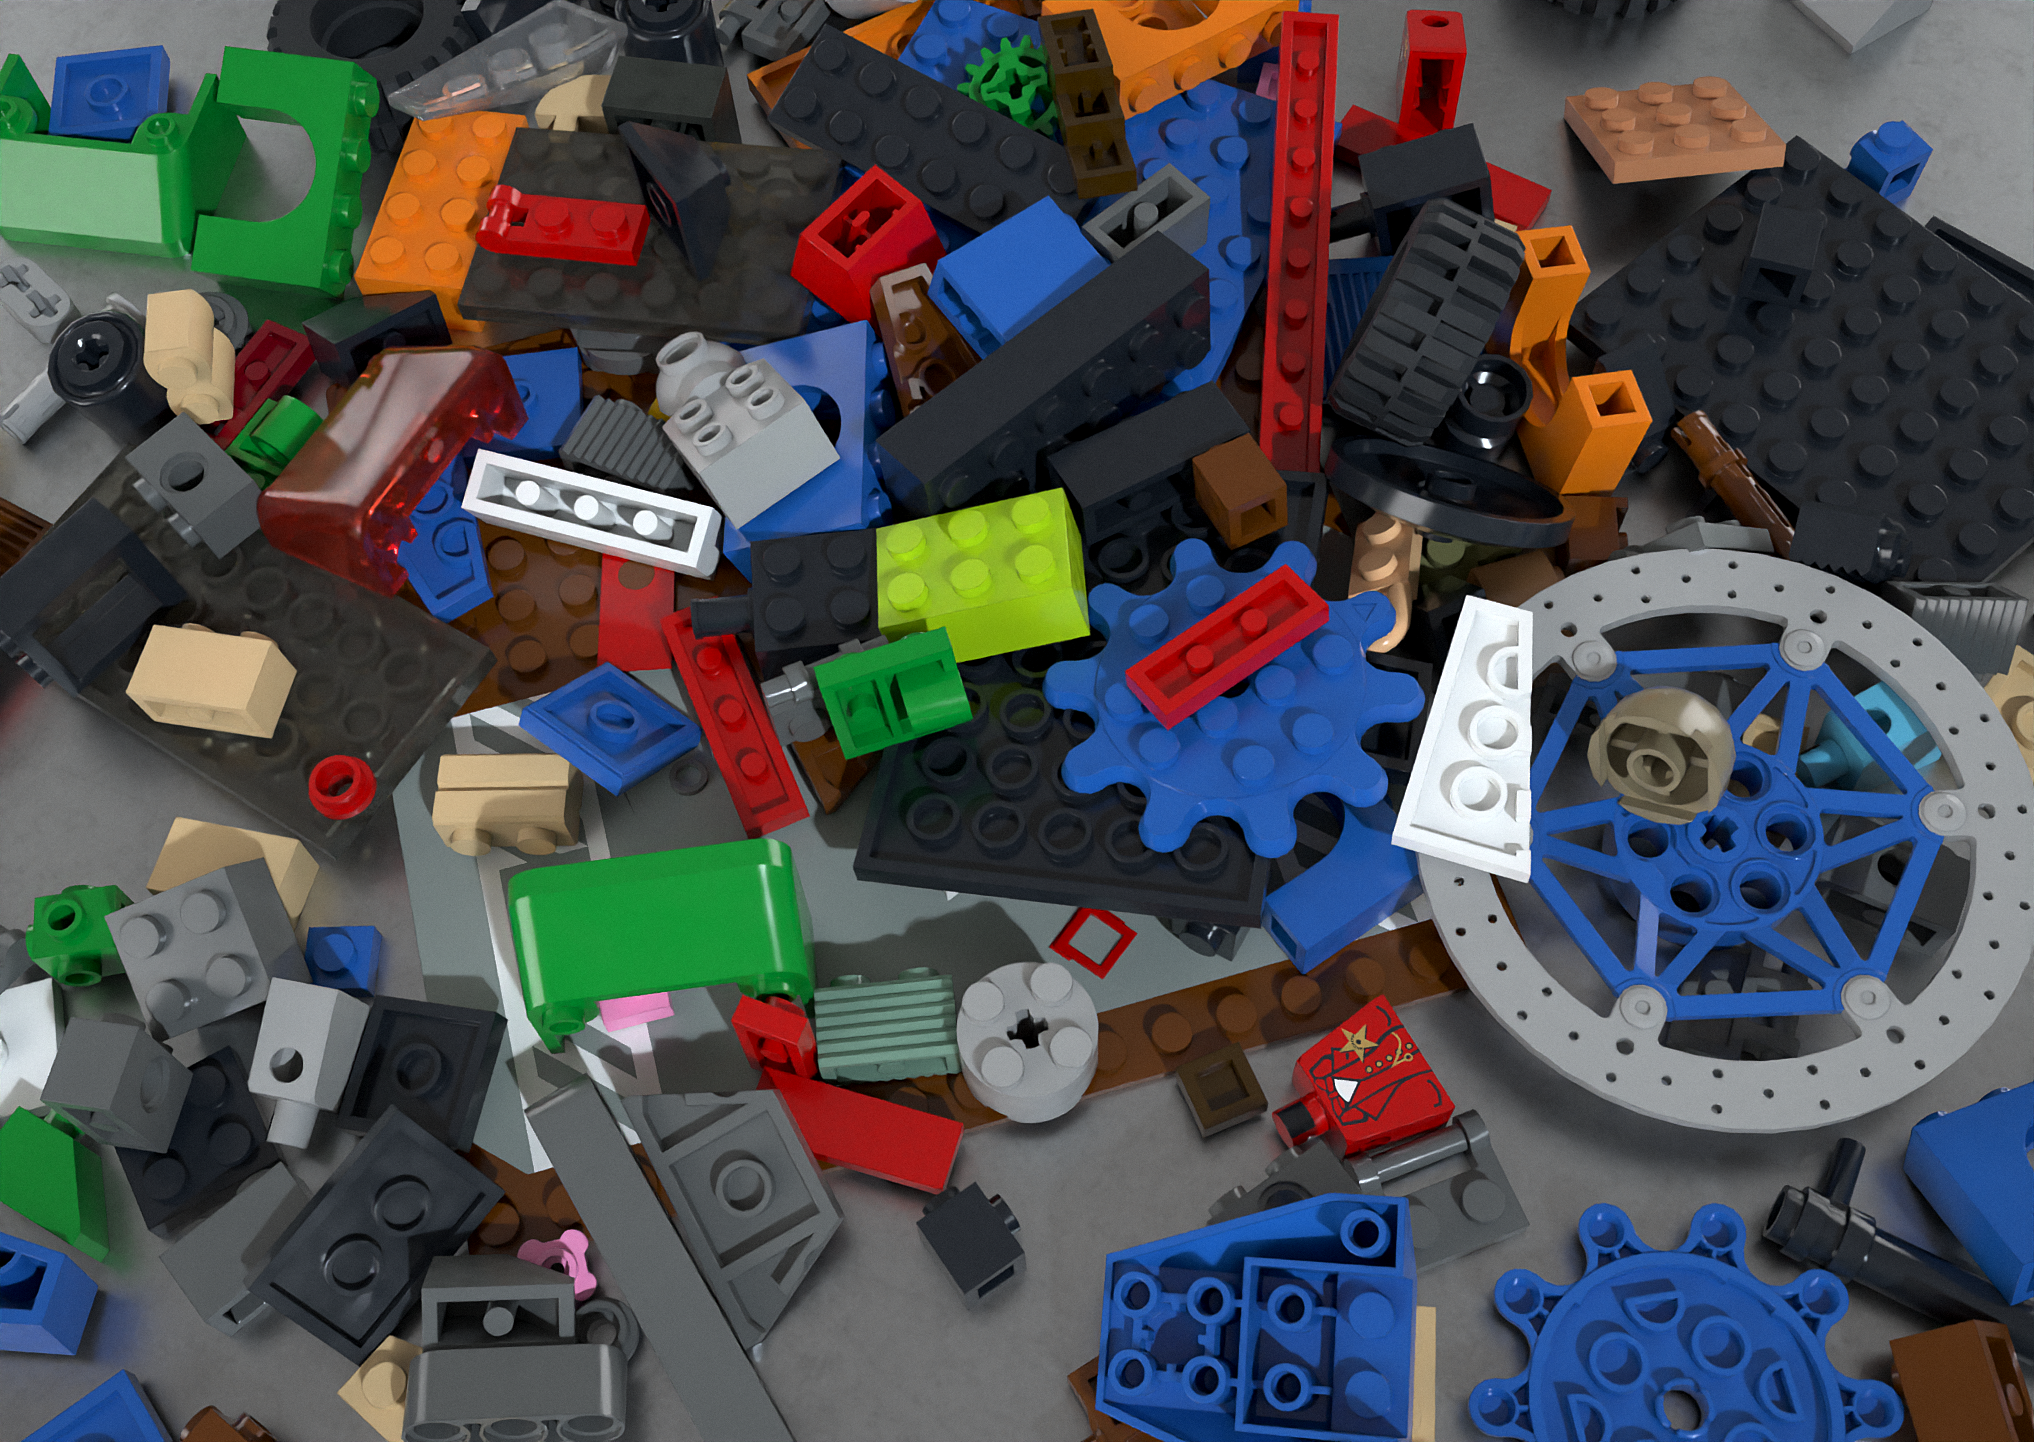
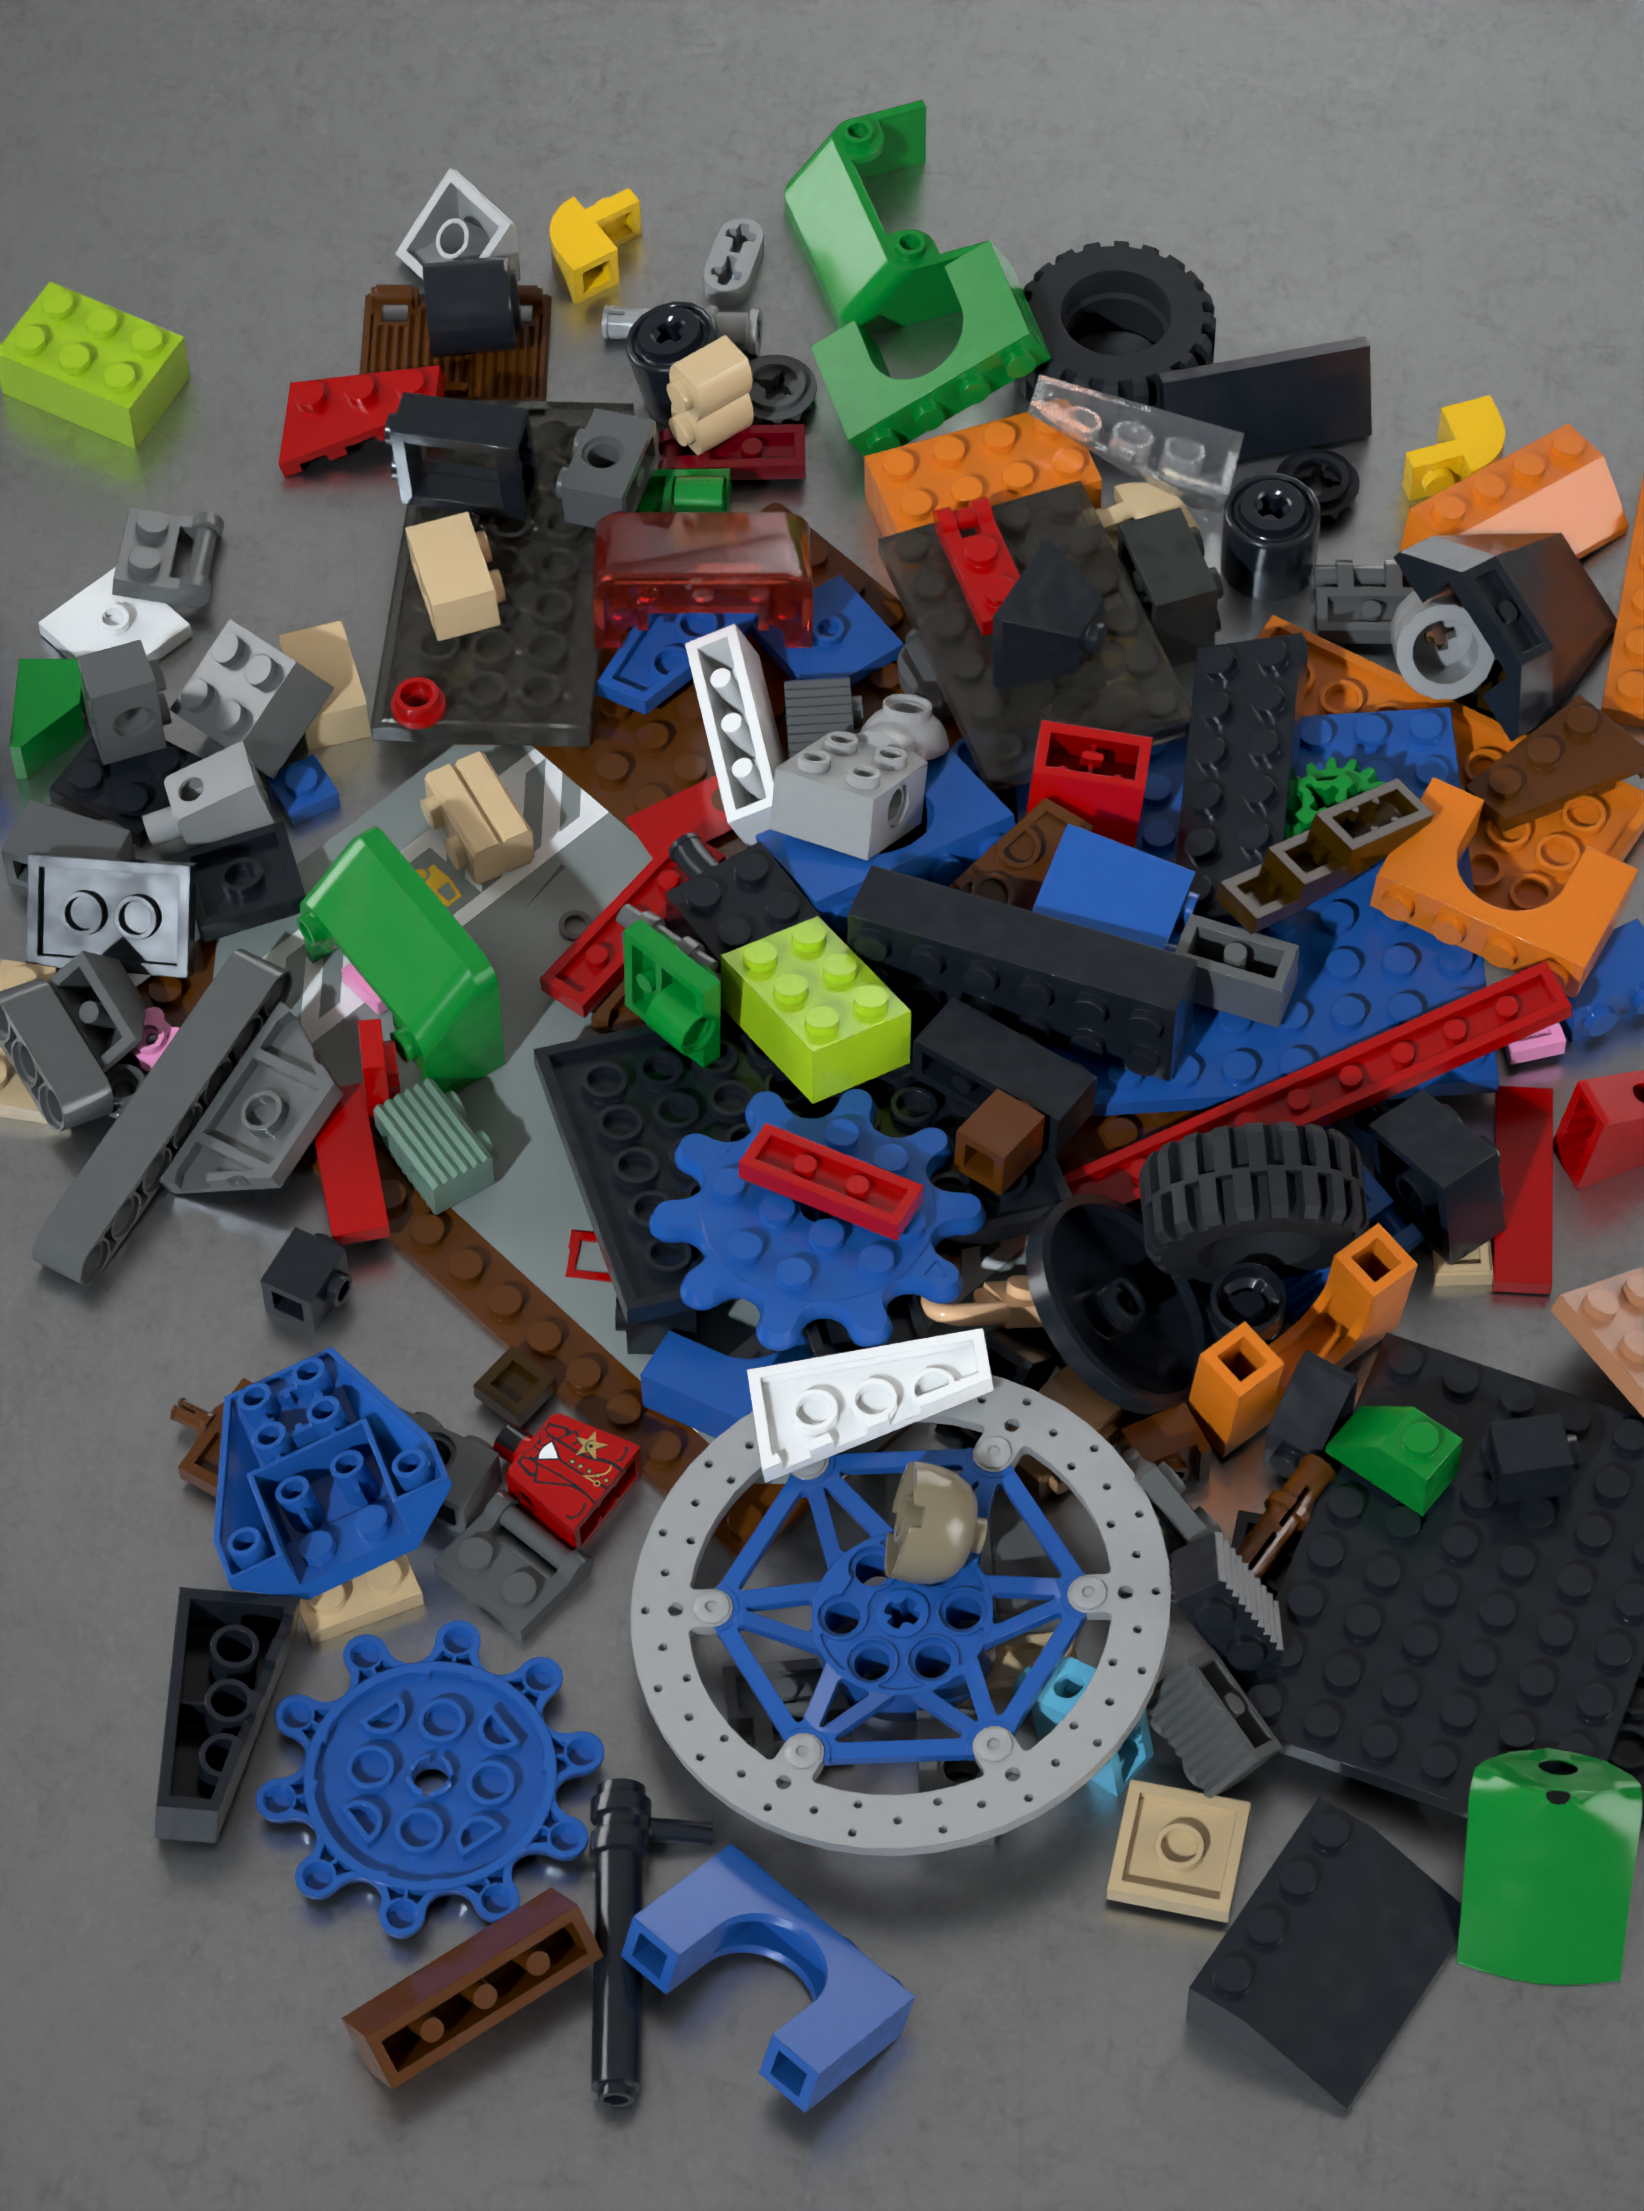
camera: 60 degrees right, 5 degrees down
green brick [25,884,135,987] -> none
blue plate [48,45,170,143] -> none
black slope [302,290,453,394] -> none
blue plate [518,662,704,797] -> none
light grey brick [956,962,1098,1123] -> none
none -> green slope [1325,1406,1463,1516]

